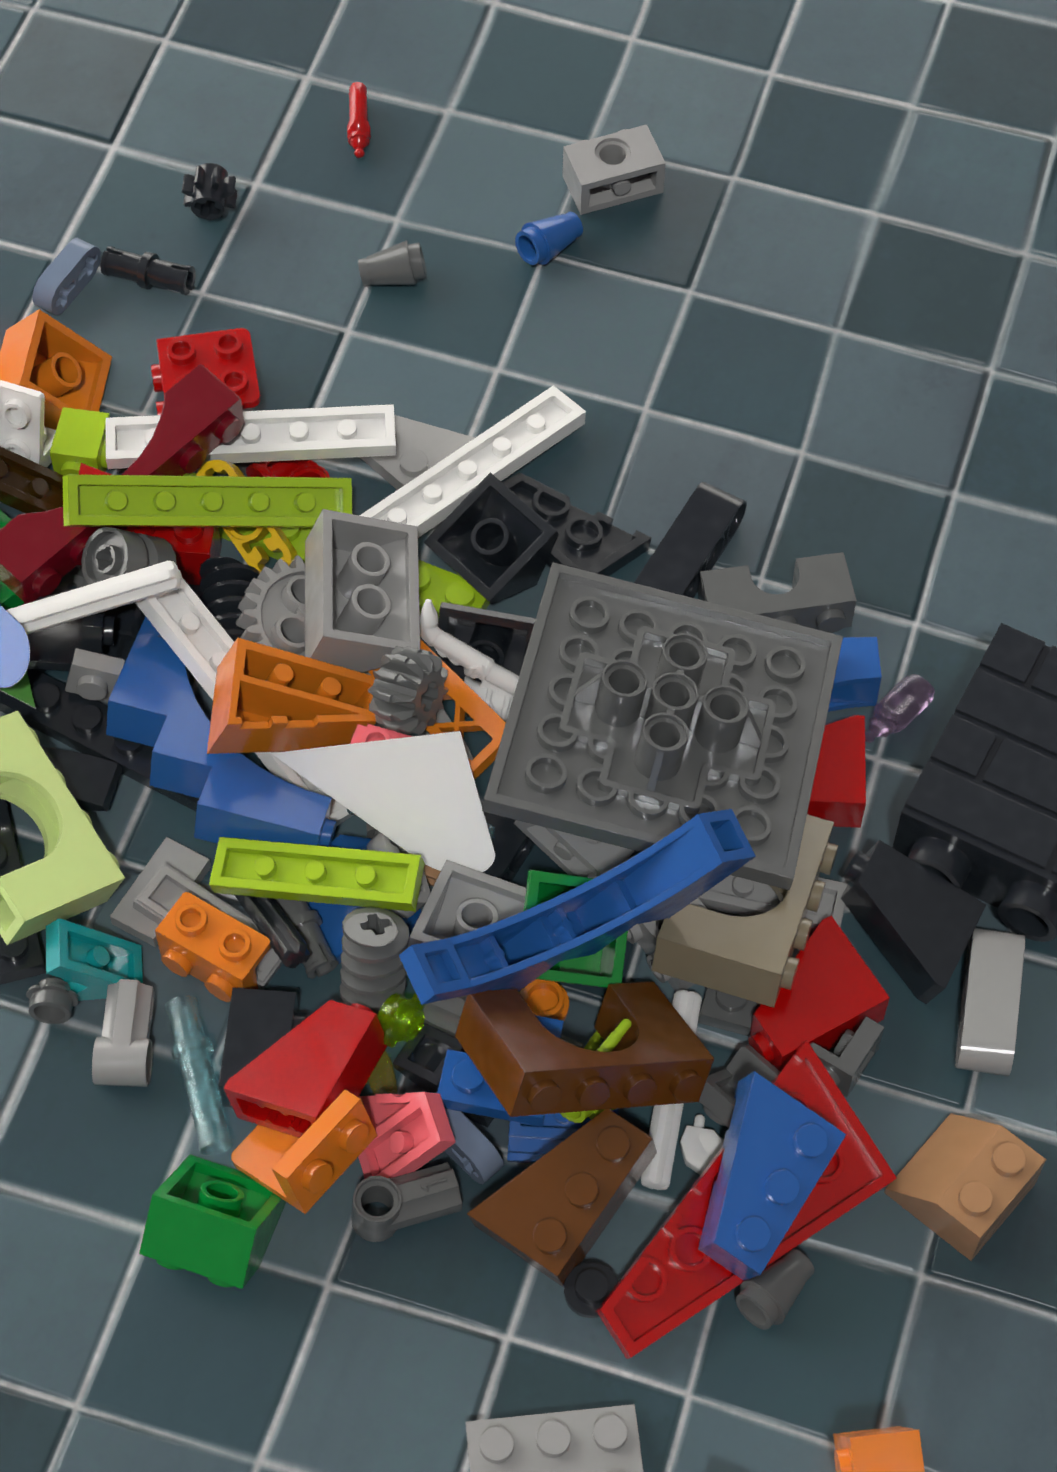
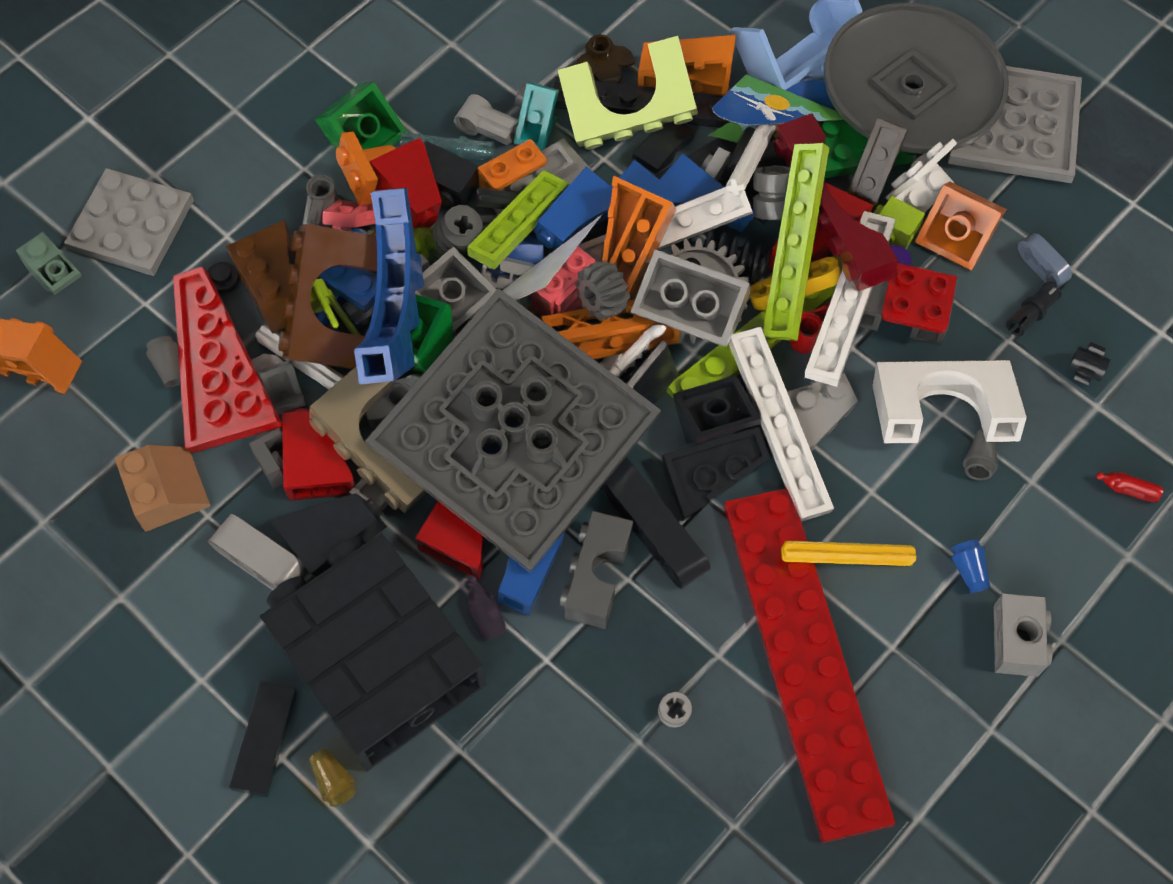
camera: 115 degrees right, 5 degrees up
blue wedge [698,1071,846,1281] -> none
none -> light grey bush [658,692,692,728]
none -> red plate [723,488,896,843]
none -> yellow axle [781,541,917,566]
none -> white arch [872,360,1027,443]

